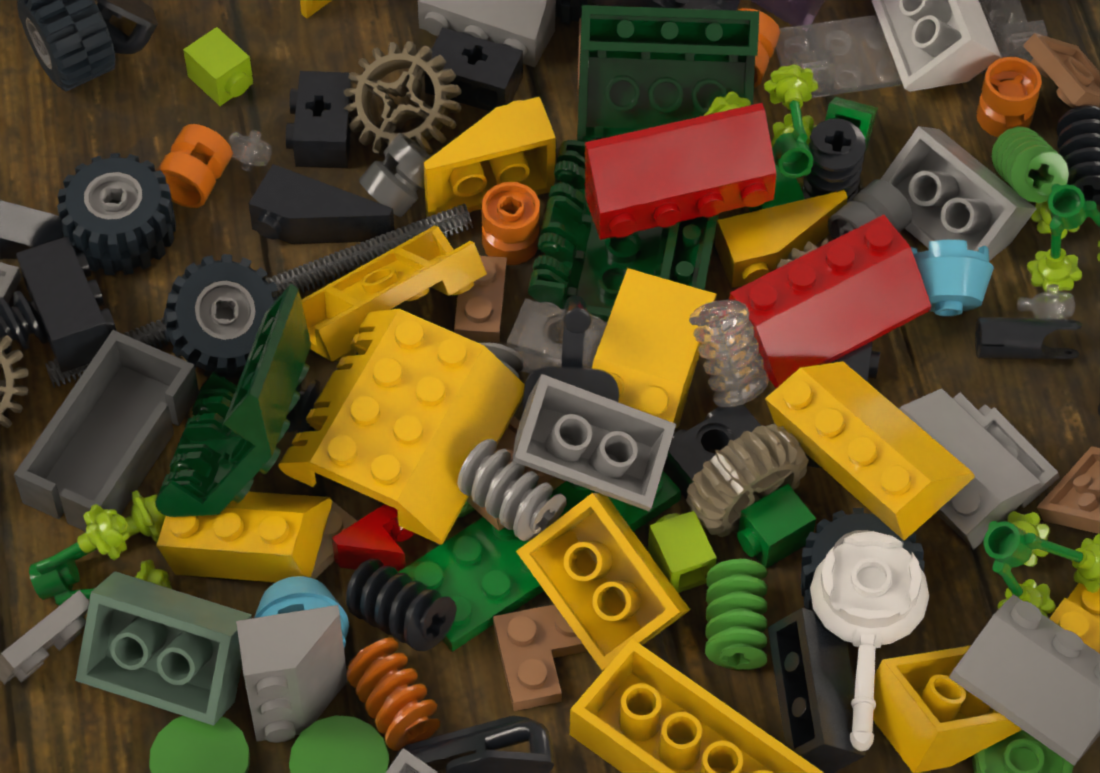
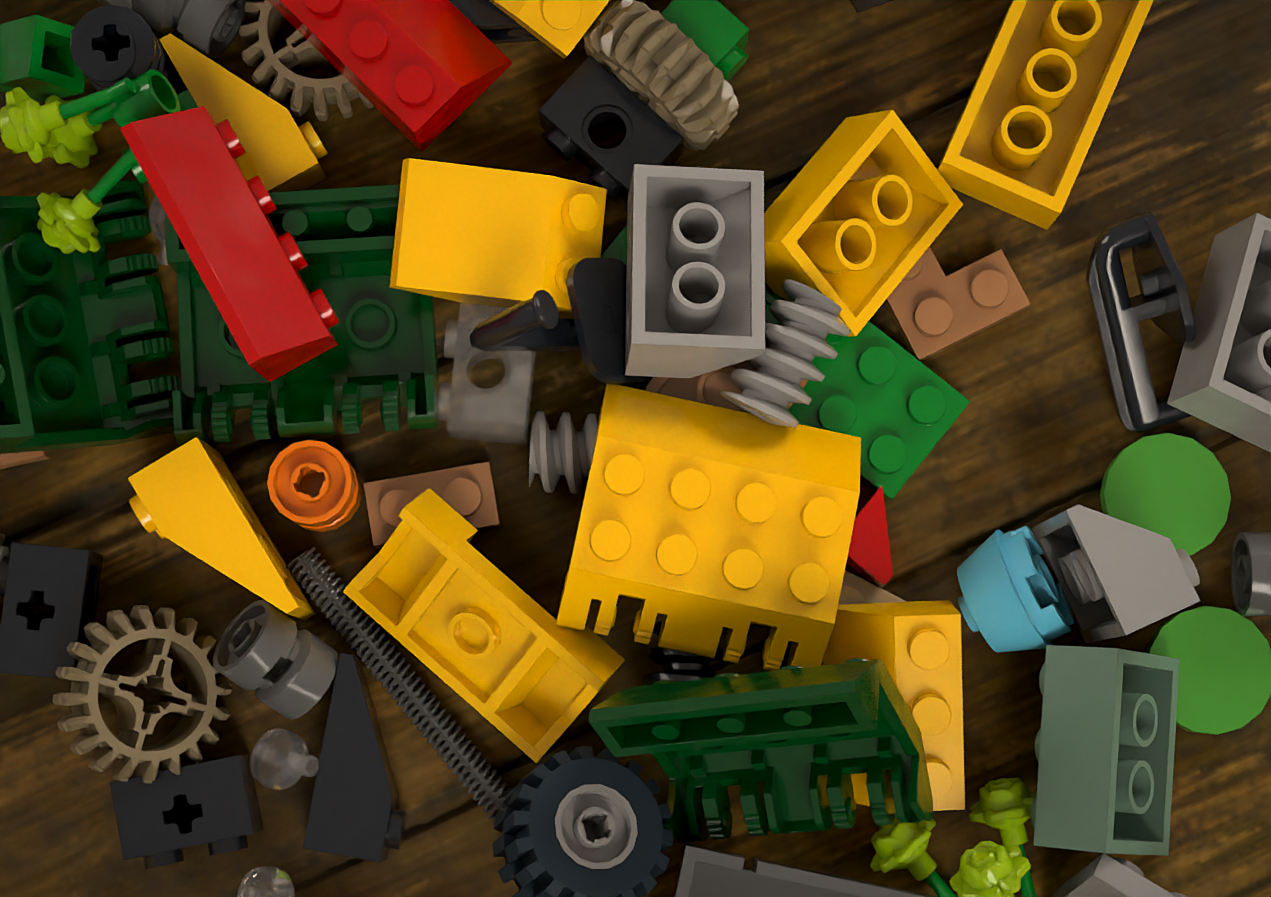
camera: 105 degrees left, 25 degrees up
black piece [346,559,457,651] -> none
orange piece [346,637,441,751] -> none
lime brick [648,511,717,593] -> none
clear piece [689,300,769,407] -> none
bright green piece [705,559,768,670] -> none
none -> clear piece [250,728,319,790]

